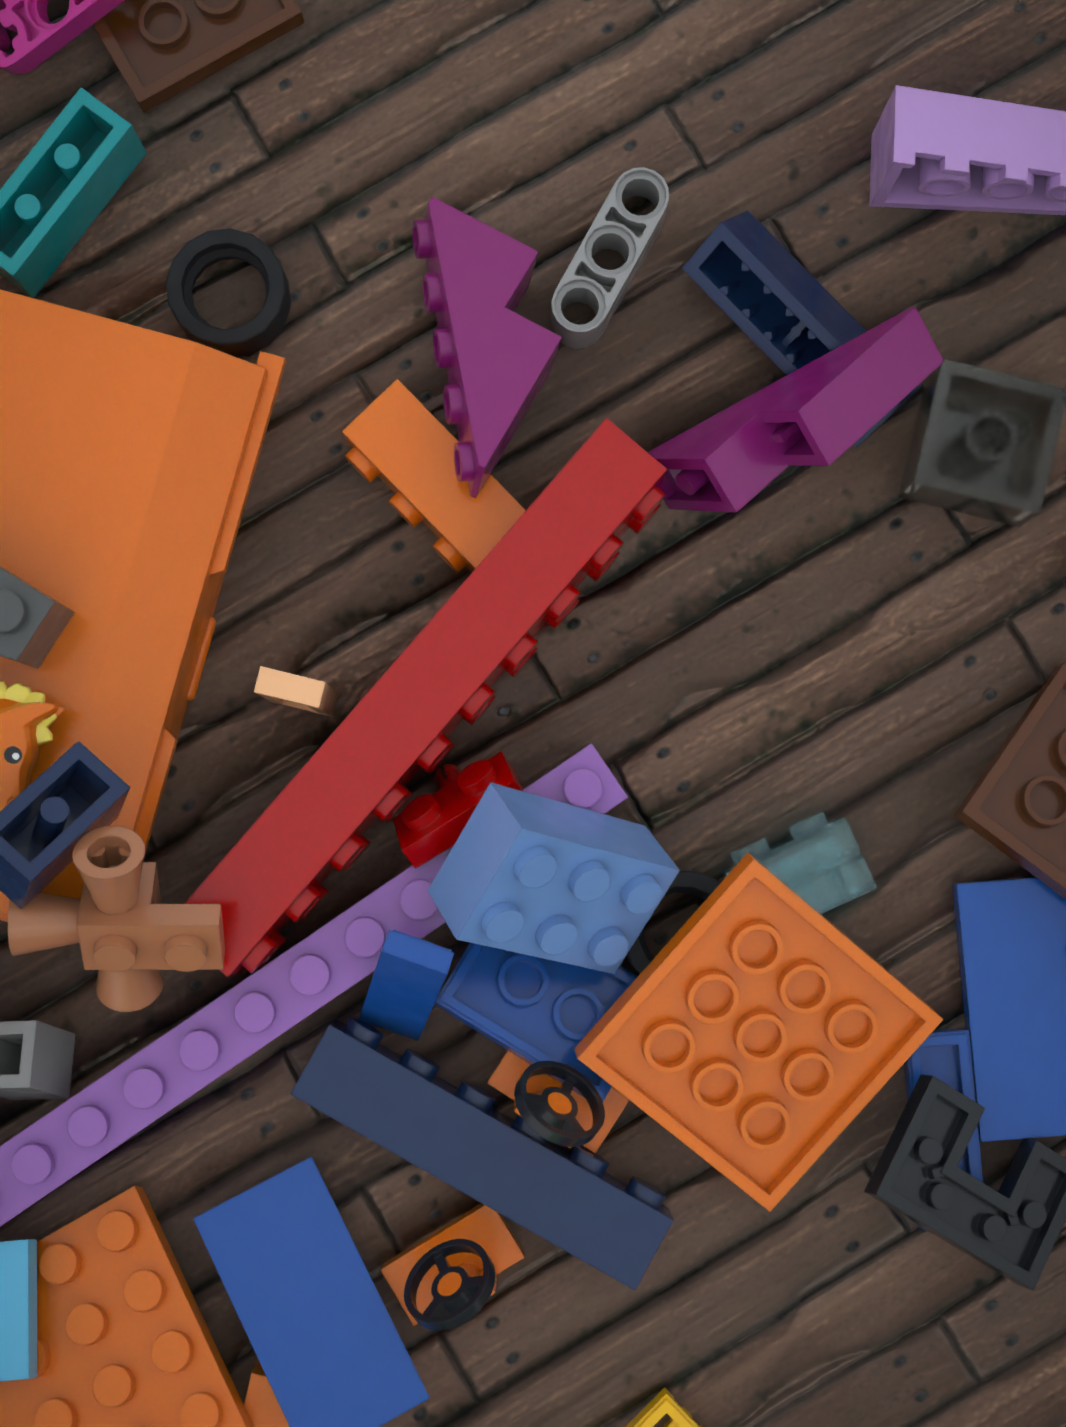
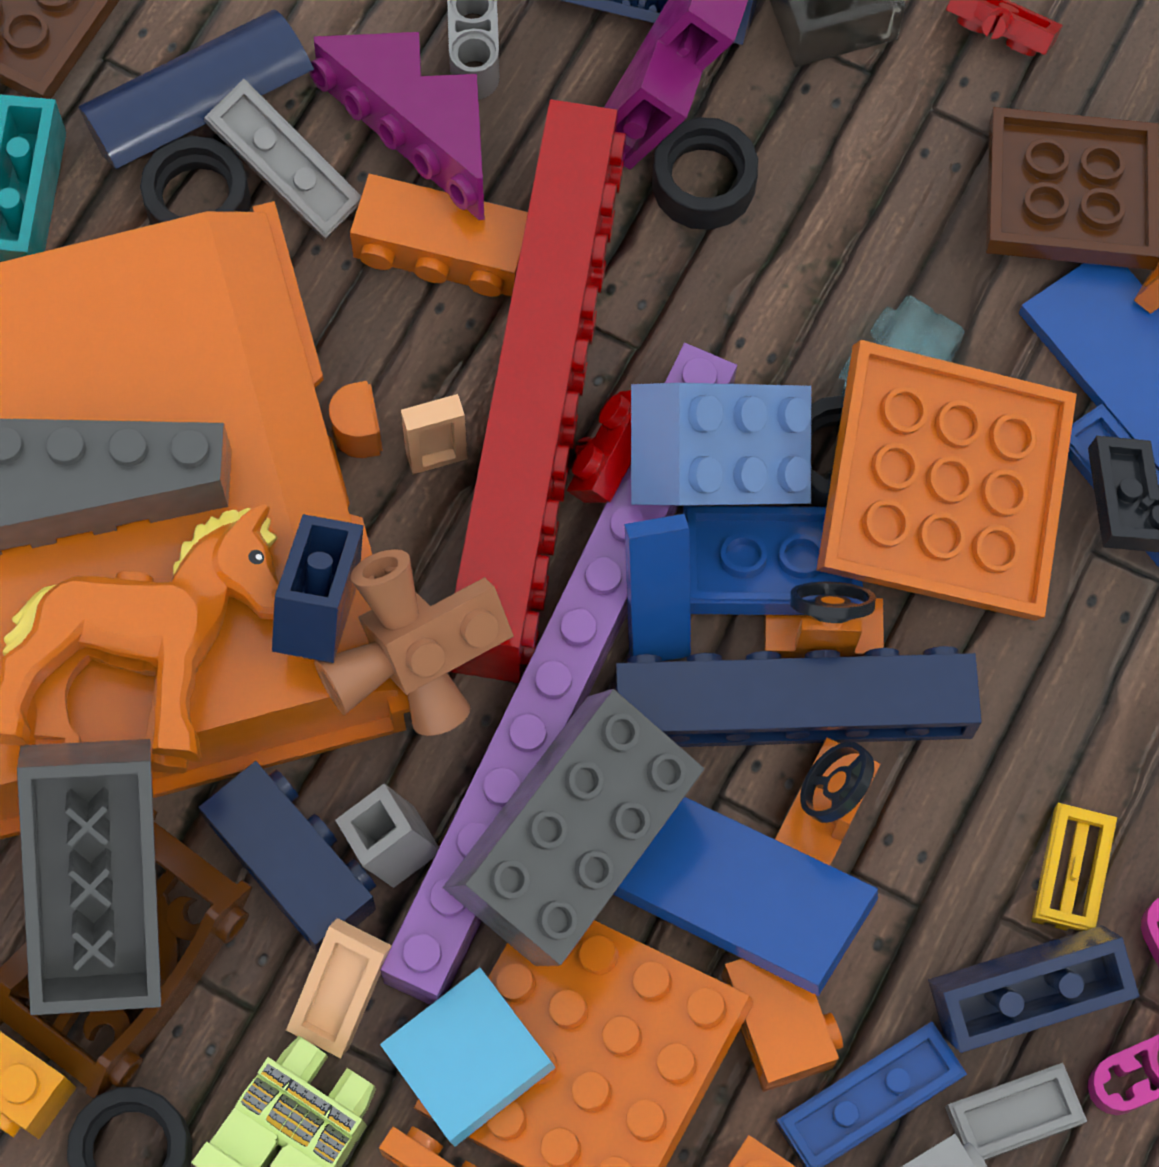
camera: 30 degrees left, 15 degrees down
none -> dark blue brick [78,9,314,169]
none -> light grey tile [204,79,361,241]
none -> orange brick [329,381,383,458]
none -> dark grey brick [442,689,705,966]
none -> black tyre [652,117,758,230]

